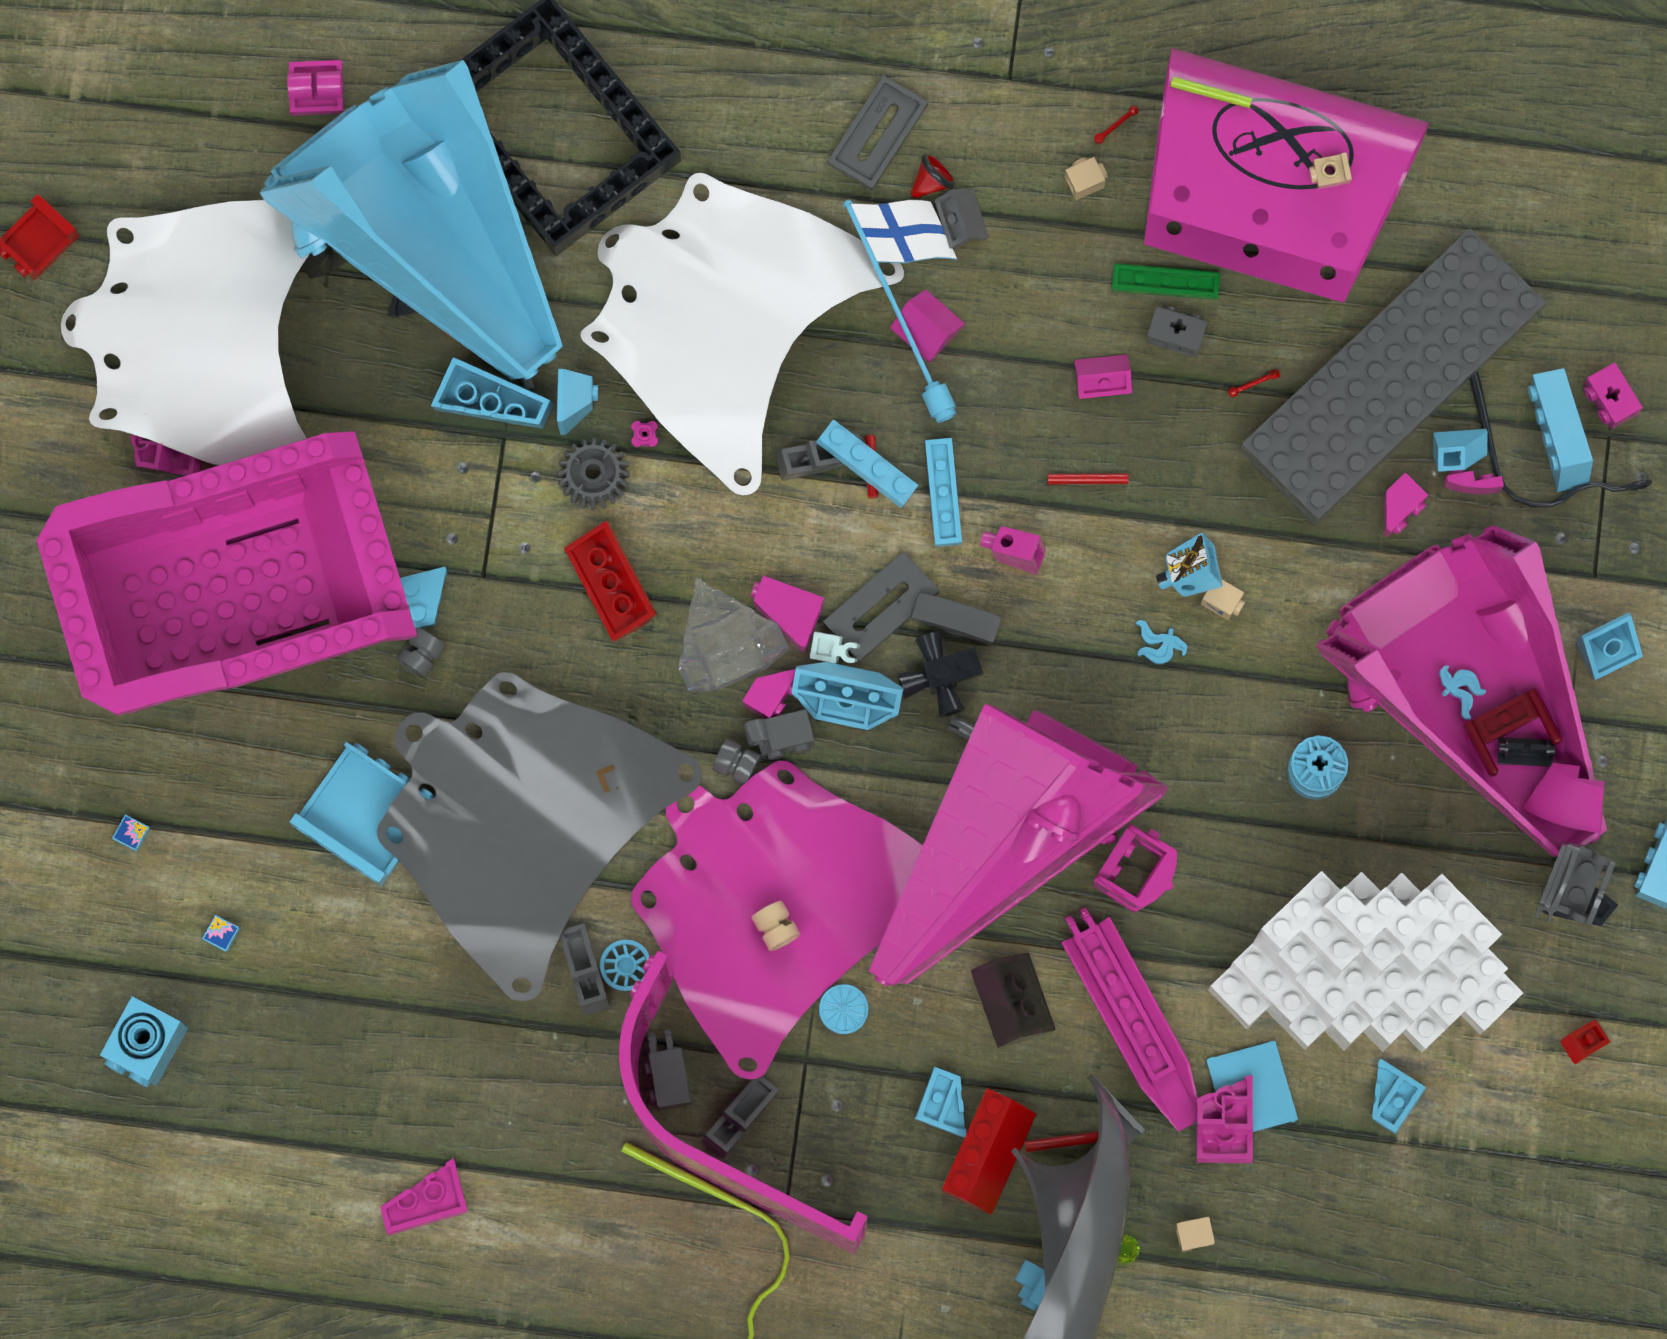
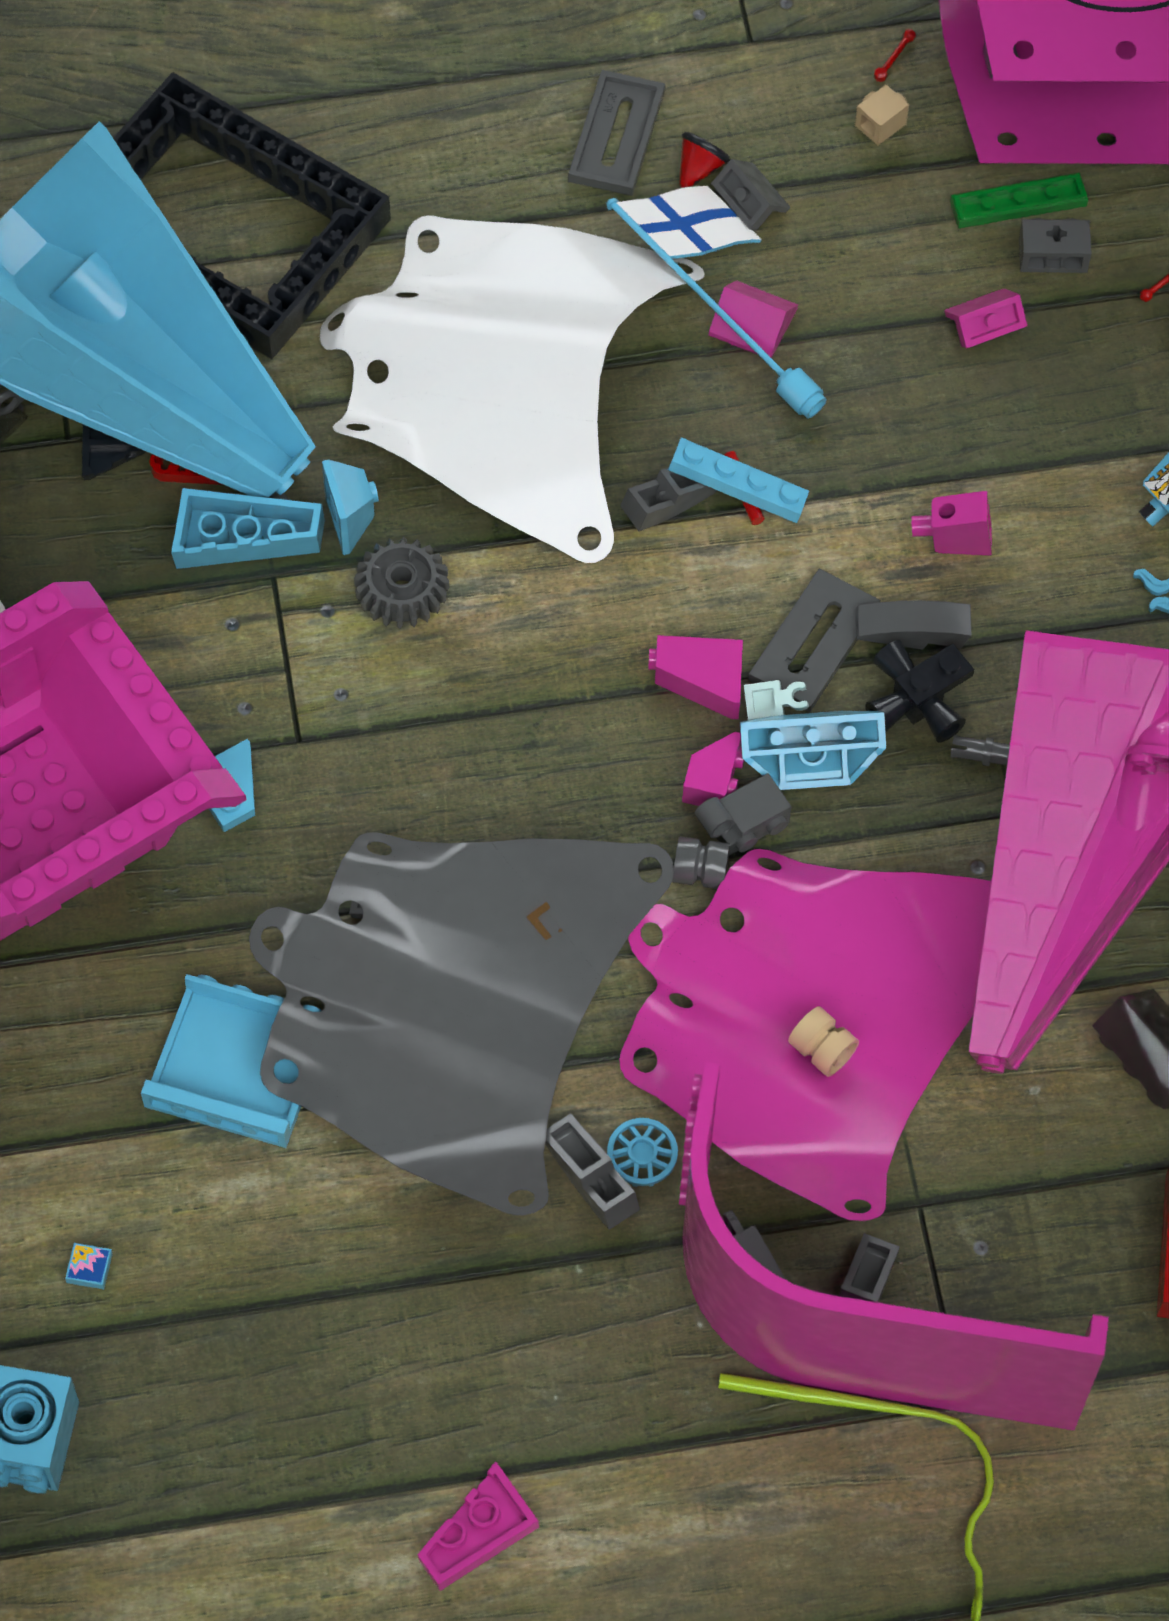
camera: 20 degrees left, 15 degrees down
dark grey wheel [396,627,446,678] -> none
red slope [564,521,657,642] -> none
dark pink plate [631,421,658,447] -> none
clear wedge [678,577,789,692] -> none
medium azure wheel [819,984,869,1034] -> none
medium azure wing [914,1067,967,1138] -> none
medium azure plate [925,438,962,547] -> none
red bar [1047,473,1129,484] -> none

